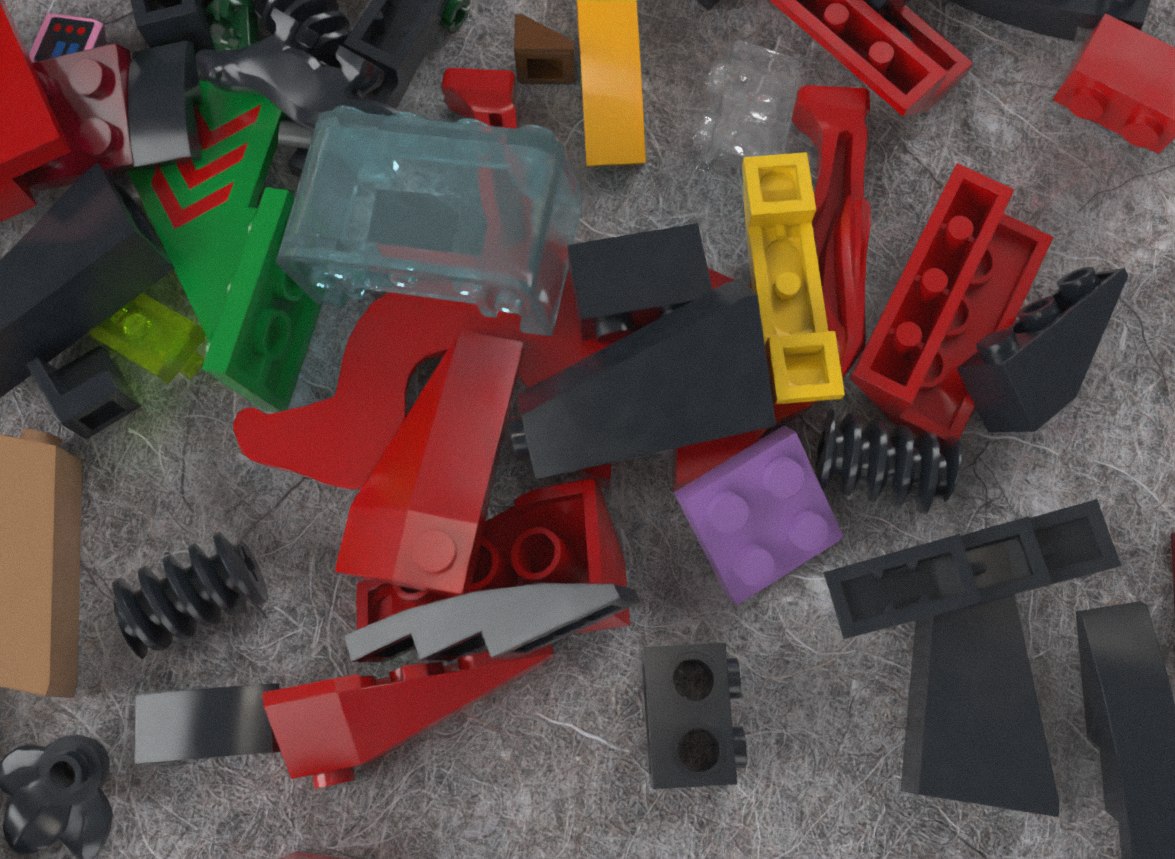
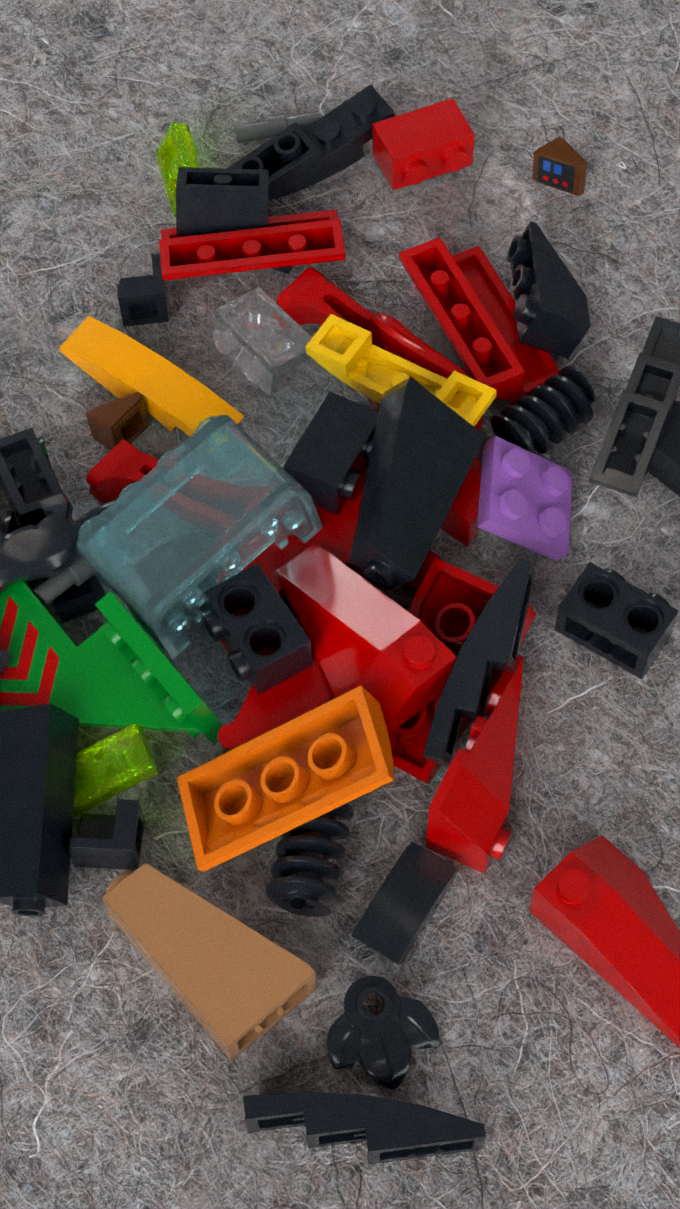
camera: 50 degrees left, 15 degrees down
none -> orange slope [176,686,394,872]
none -> black brick [201,563,312,695]

